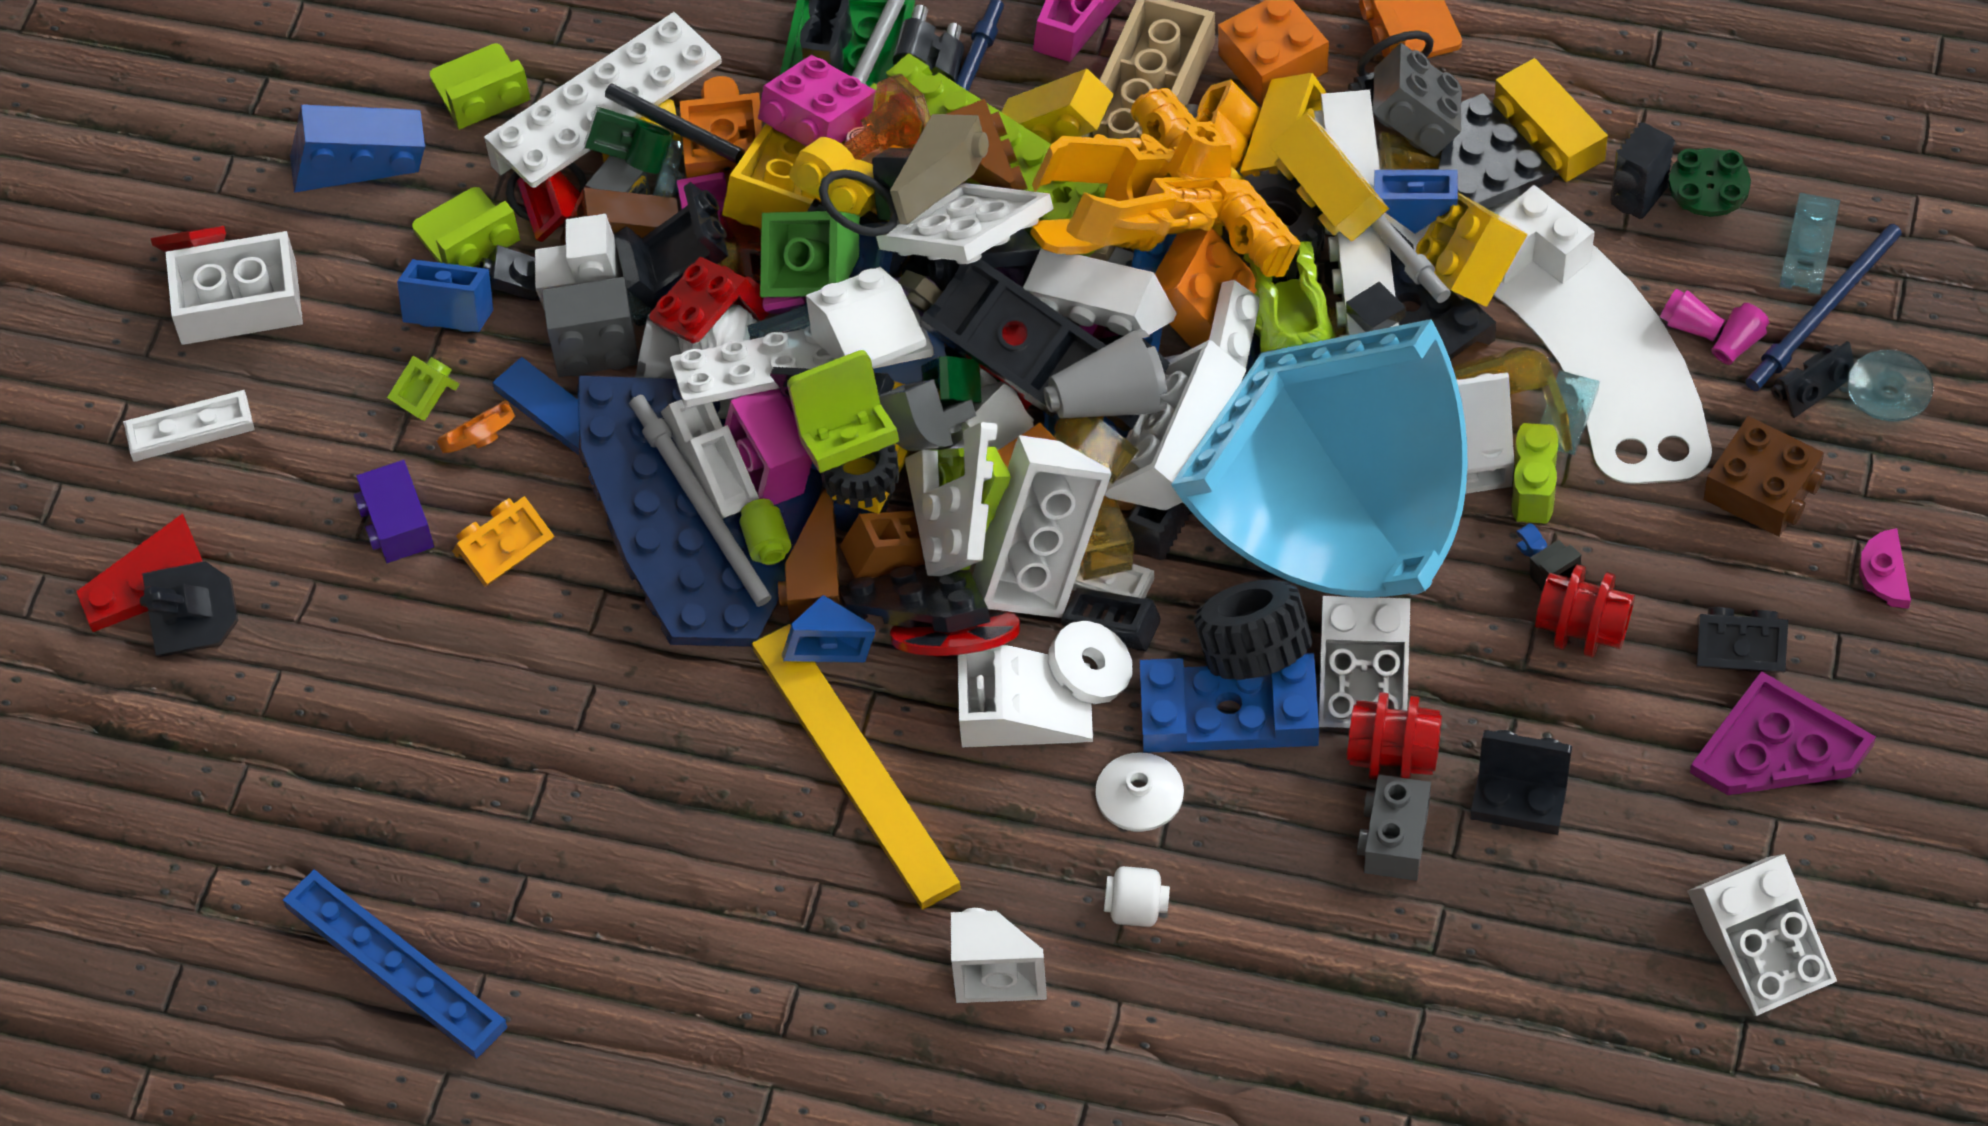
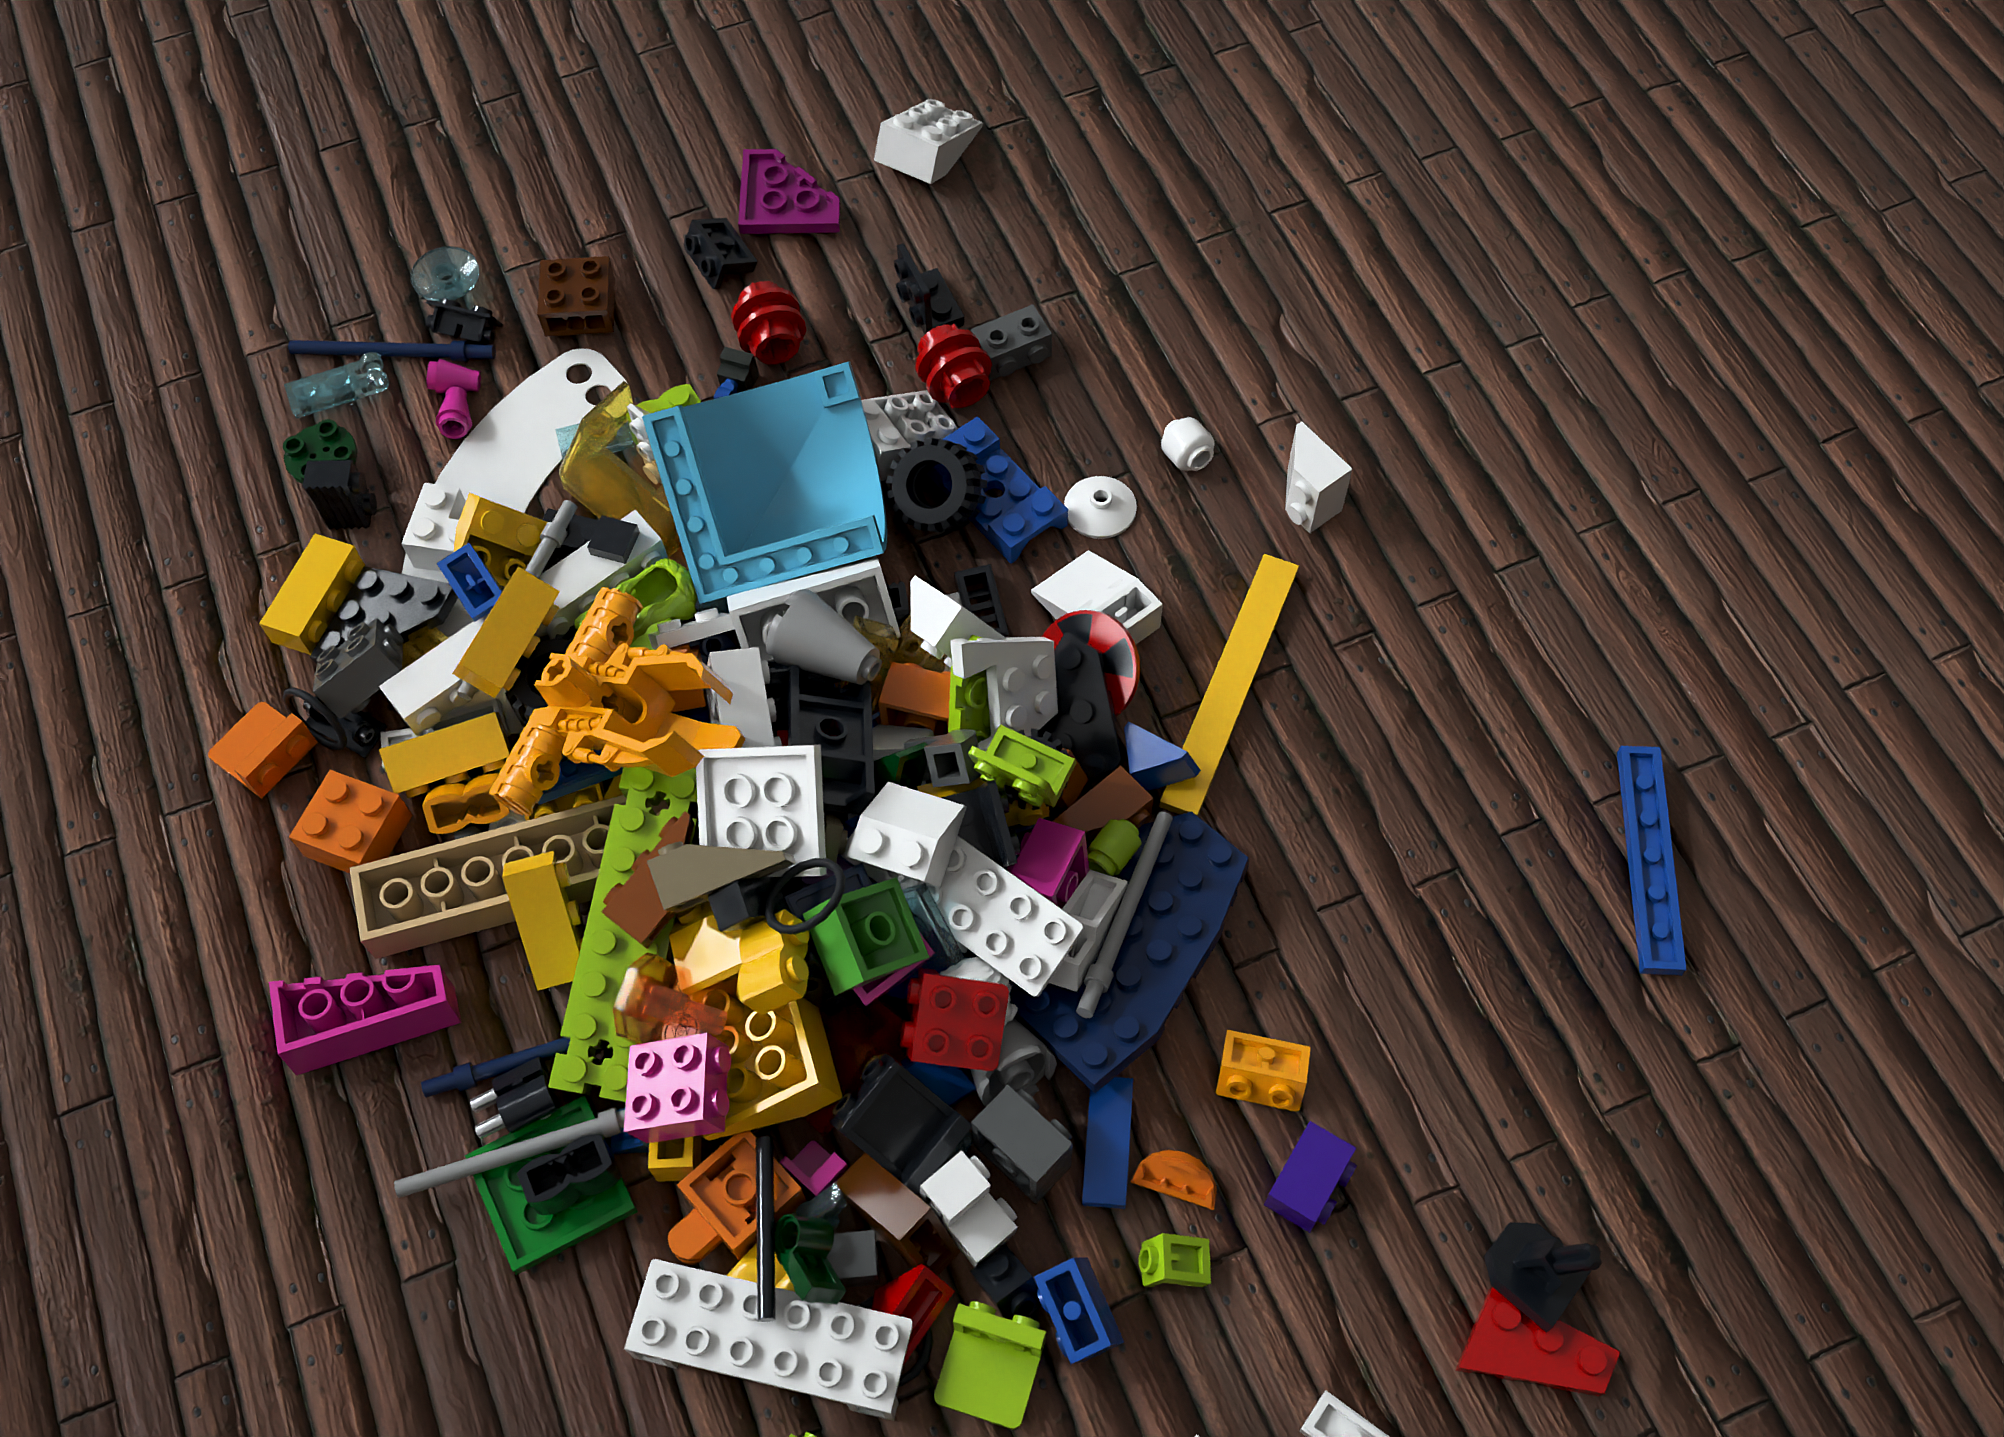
camera: 130 degrees left, 5 degrees up
white tile [1049,621,1132,704] -> none
dark pink plate [1859,528,1911,609] -> none

